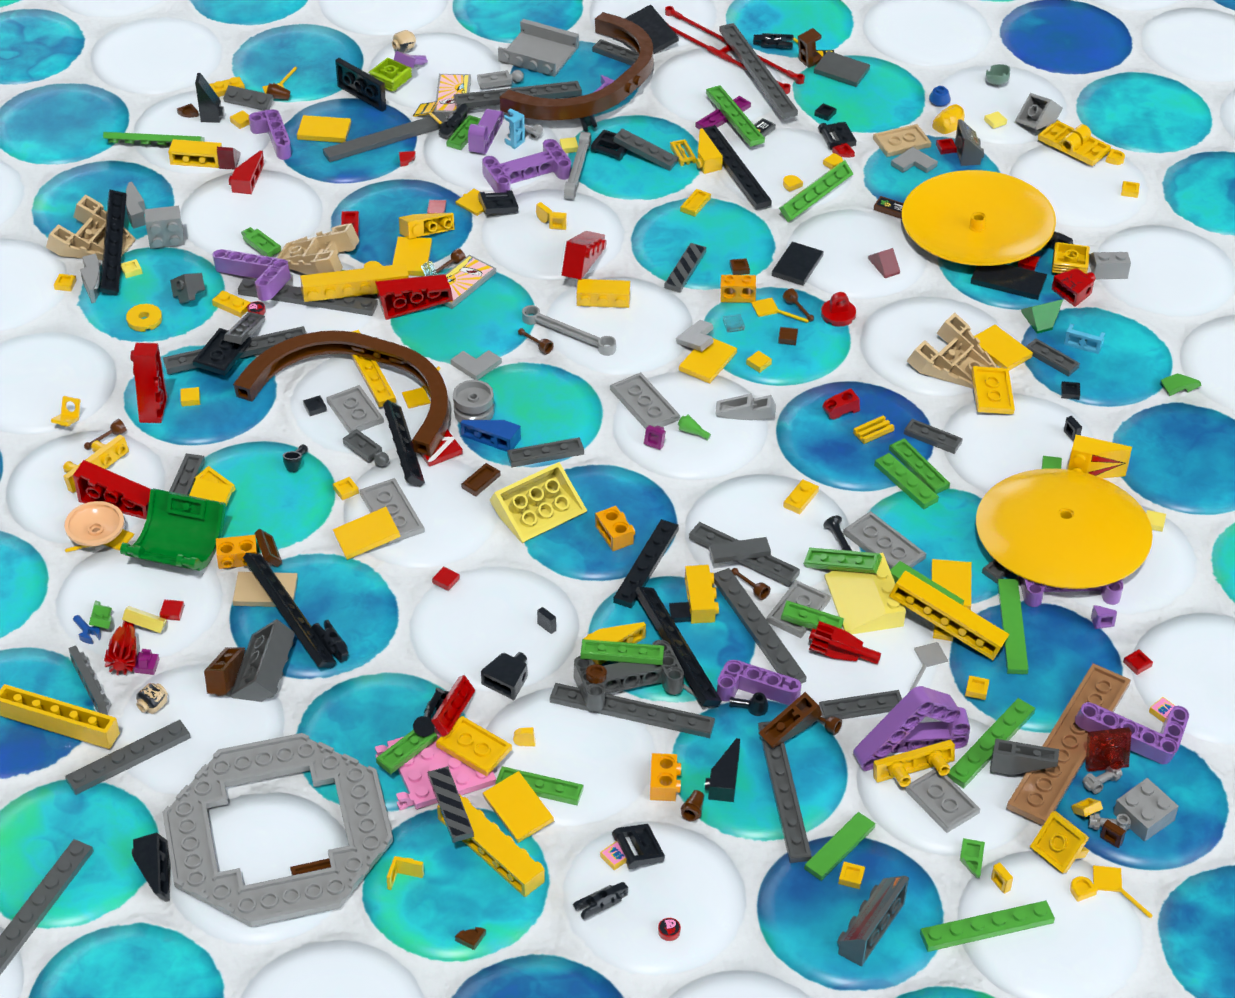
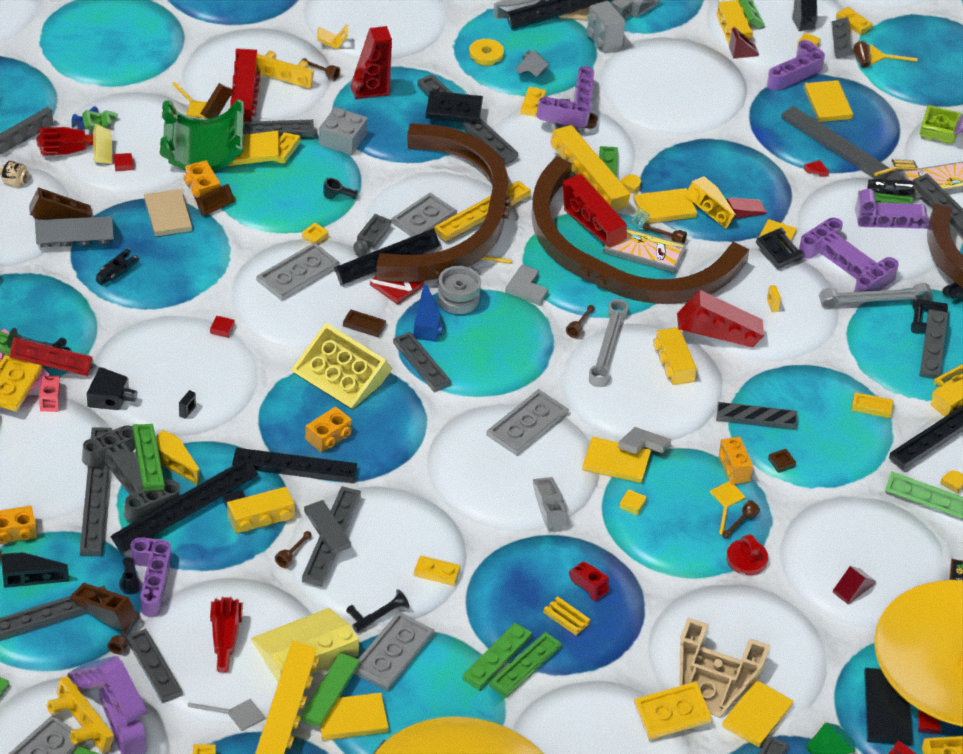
camera: 70 degrees right, 0 degrees up
light nougat dish [64,501,124,546] -> none
light yellow tile [121,259,143,278] -> none
magenta tile [133,649,160,675] -> none
yellow tile [180,387,200,407] -> none
dark grey tile [224,312,265,344] -> none
red slope [229,151,264,195] -> none
bright green hinge [241,227,281,257] -> none
black tile [243,553,336,668] -> none
tile [247,301,266,315] -> none
tan wedge [277,223,359,275] -> none
black tile [303,395,327,416] -> none
yellow tile [333,507,401,560] -> none
black tile [335,58,386,112] -> none
red plate [341,211,359,238] -> none
medium azure hinge [504,108,525,149] -> none
yellow tile [513,727,536,747] -> none
light grey bar [525,124,543,140] -> none
yellow tile [536,202,552,223] -> none
light yellow tile [560,137,578,153] -> none
reddish brown tile [586,664,607,684] -> none
magenta tile [644,425,666,450] -> none
bright green cone [678,414,711,440] -> none
dark grey plate [714,568,807,684] -> none
clear light blue tile [723,314,745,333] -> none
light grey tile [766,580,831,638] -> none
black tile [772,241,824,286] -> none
reddish brown tile [778,327,798,345] -> none
bright green tile [781,600,844,629] -> none
bright green tile [803,547,882,574] -> none
dark grey tile [904,419,963,454] -> none
none -> coral leg [39,376,60,412]
none -> reddish brown tile [200,83,234,119]
none -> light grey brick [319,107,368,155]
none -> reddish brown arch [531,156,749,304]

